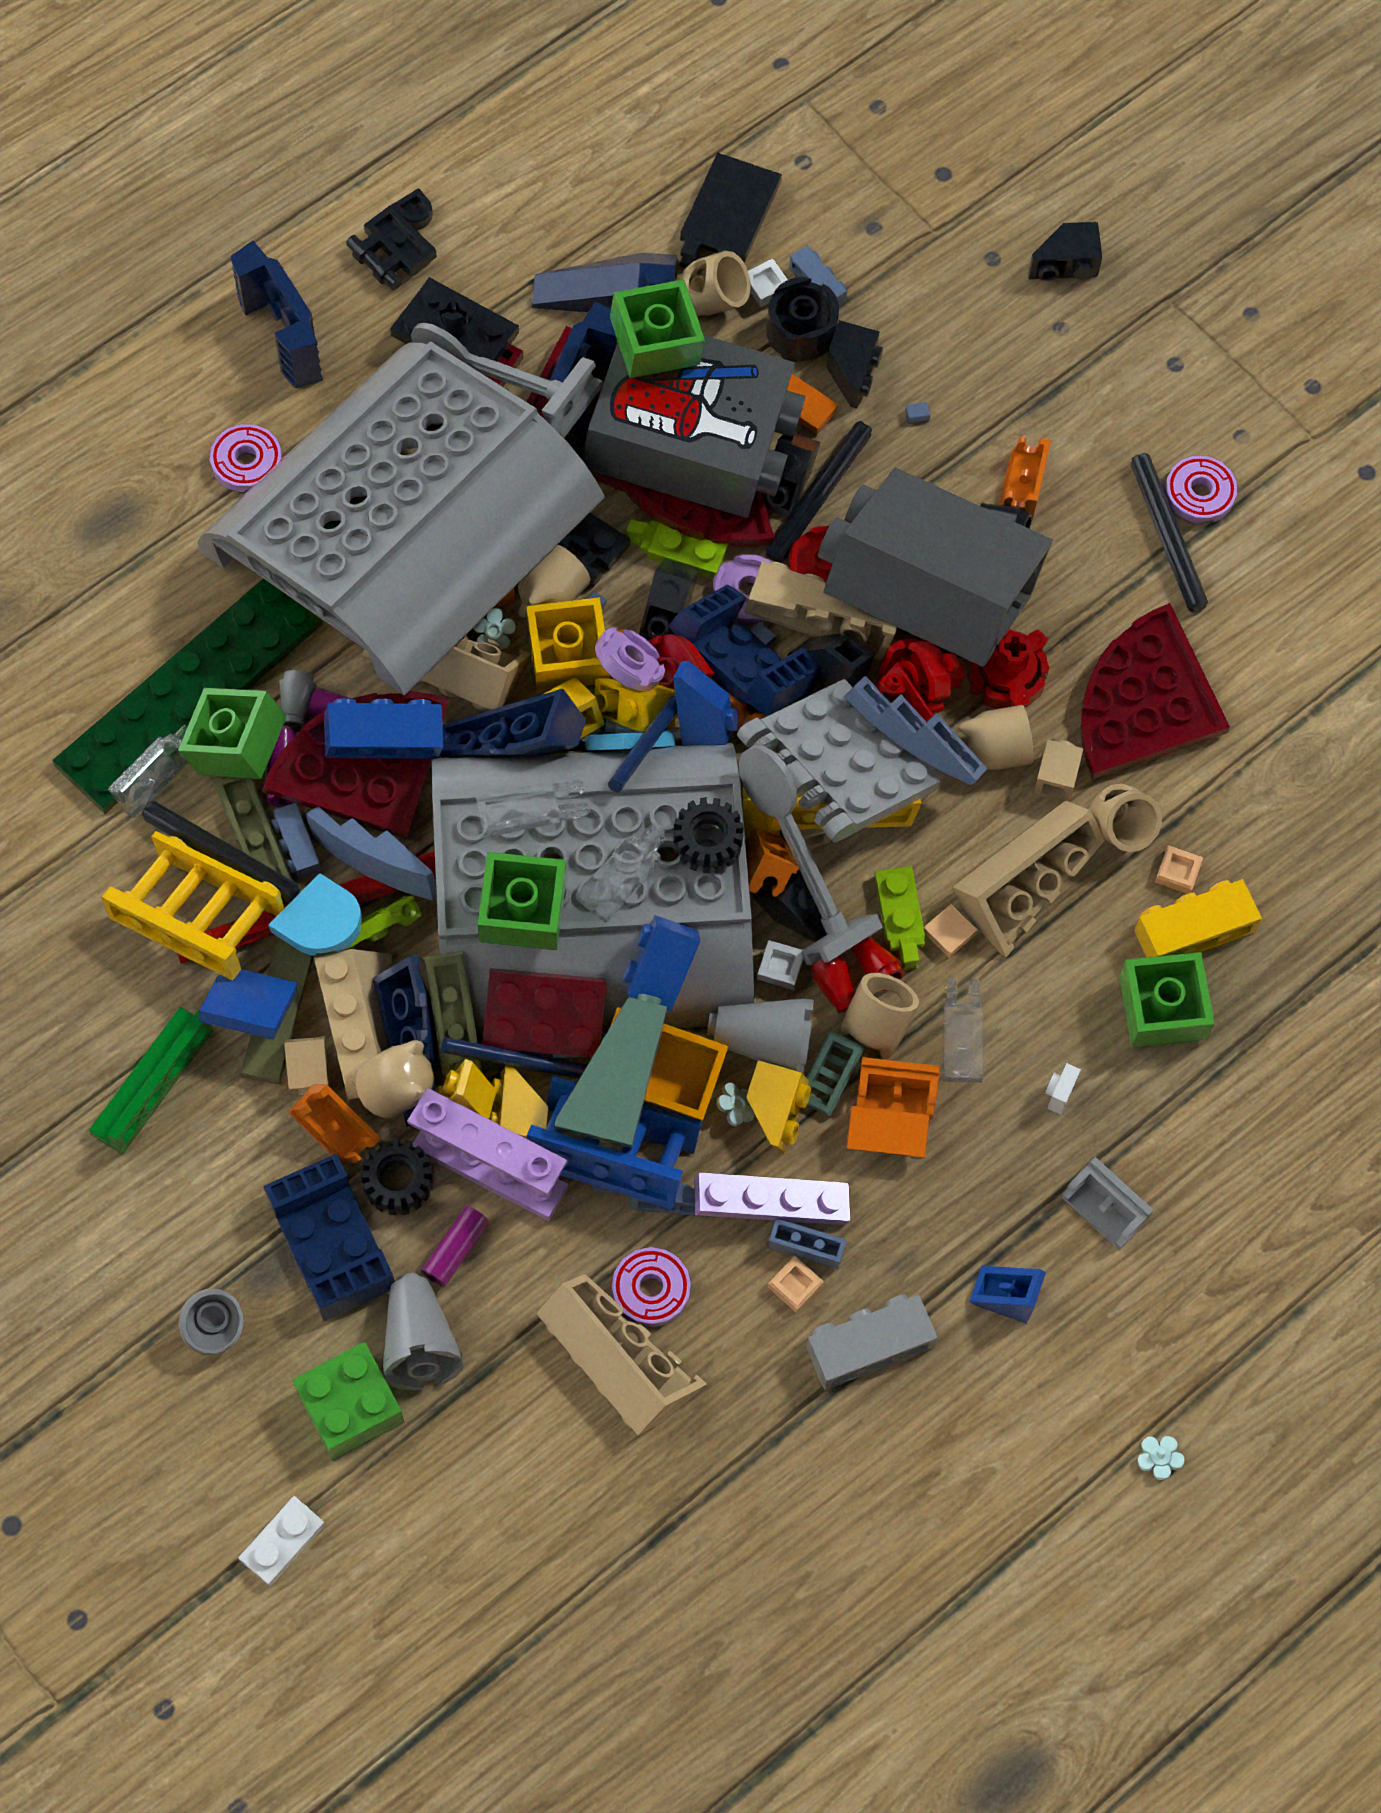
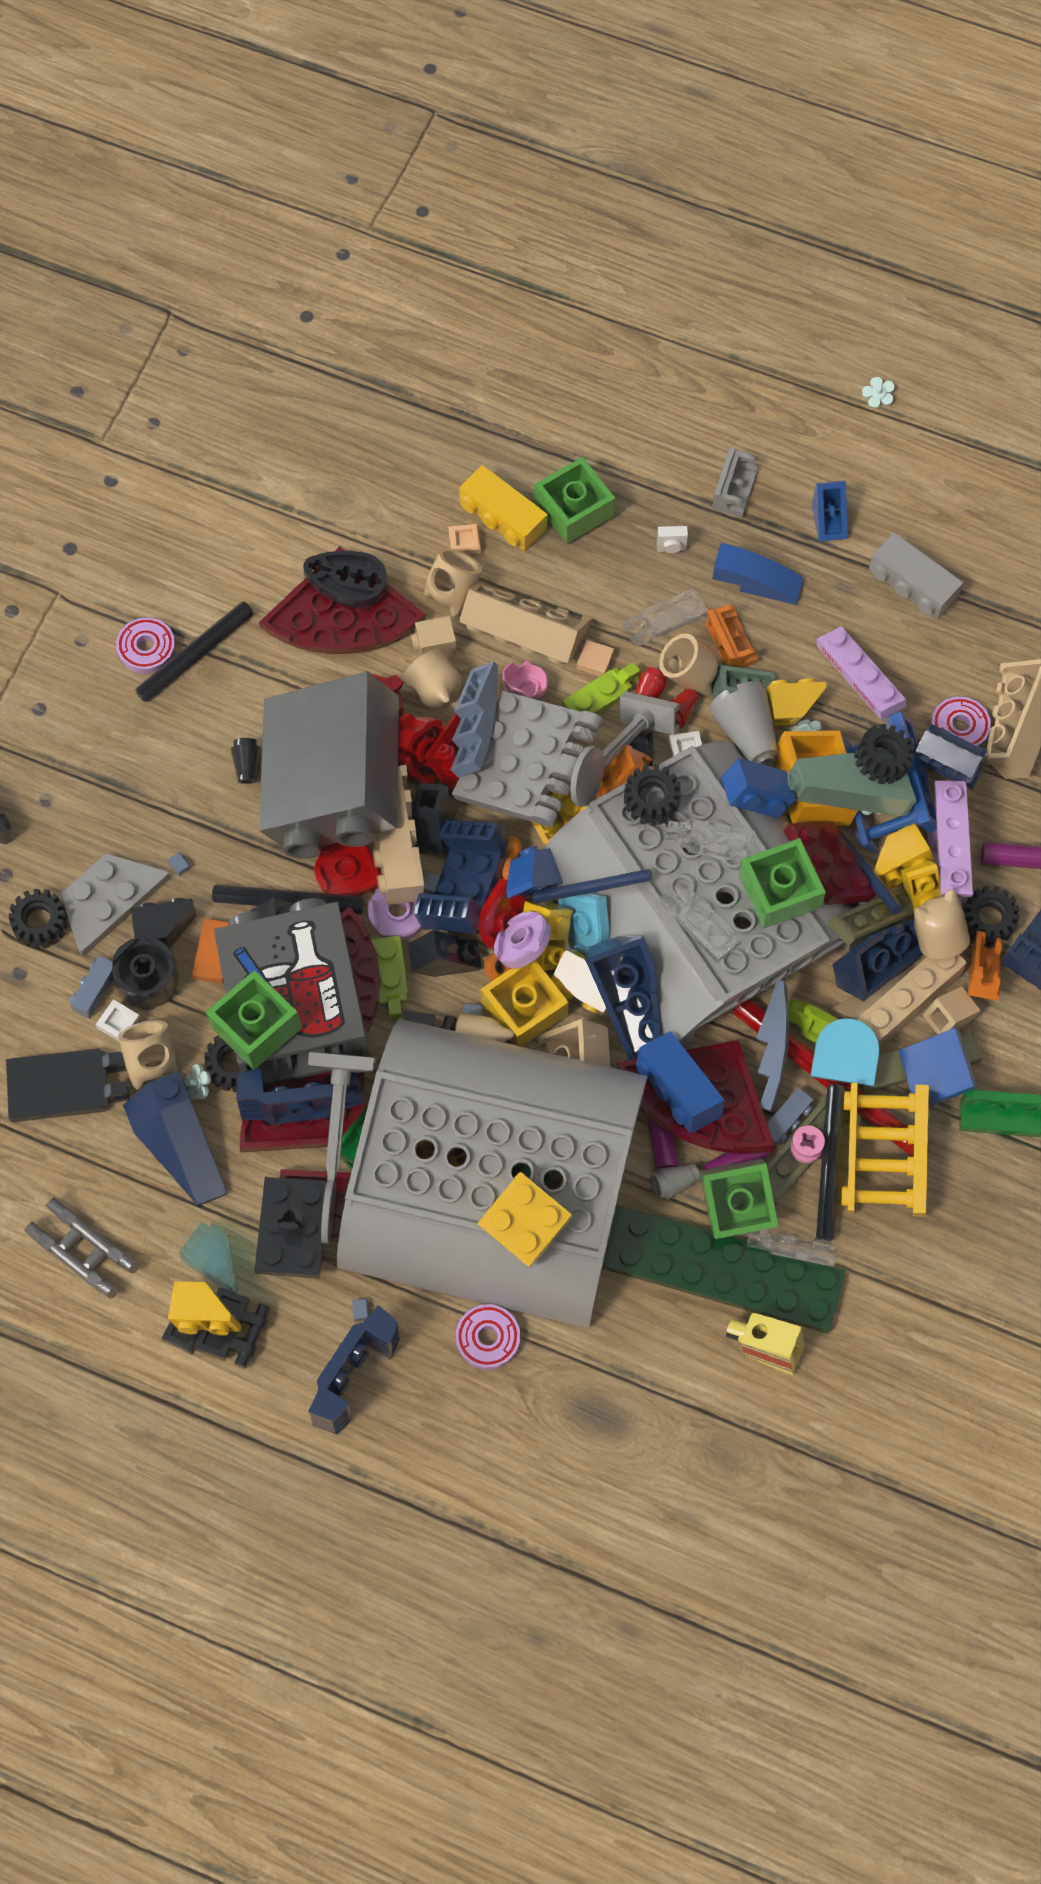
camera: 115 degrees left, 0 degrees up
sand blue piece [768,1218,847,1269] -> none
light nougat tile [768,1256,824,1313] -> none
orange hinge [846,1106,929,1158] -> none
orange hinge [999,436,1051,521] -> none
none -> black tyre [9,889,68,949]
none -> flat silver piece [24,1196,139,1299]
none -> light grey wing [61,854,170,956]
none -> yellow slope [168,1281,242,1335]
none -> clear light blue slope [179,1221,238,1293]
none -> black piece [303,551,387,608]
none -> sand blue piece [352,1299,369,1322]
none -> yellow brick [477,1172,573,1269]
none -> bright pink hair [502,661,548,700]
none -> blue slope [712,543,803,605]
none -> light yellow torso [726,1313,805,1376]
none -> bright pink wheel [790,1126,825,1164]
none -> black tyre [854,724,915,784]
none -> plate [915,724,988,790]

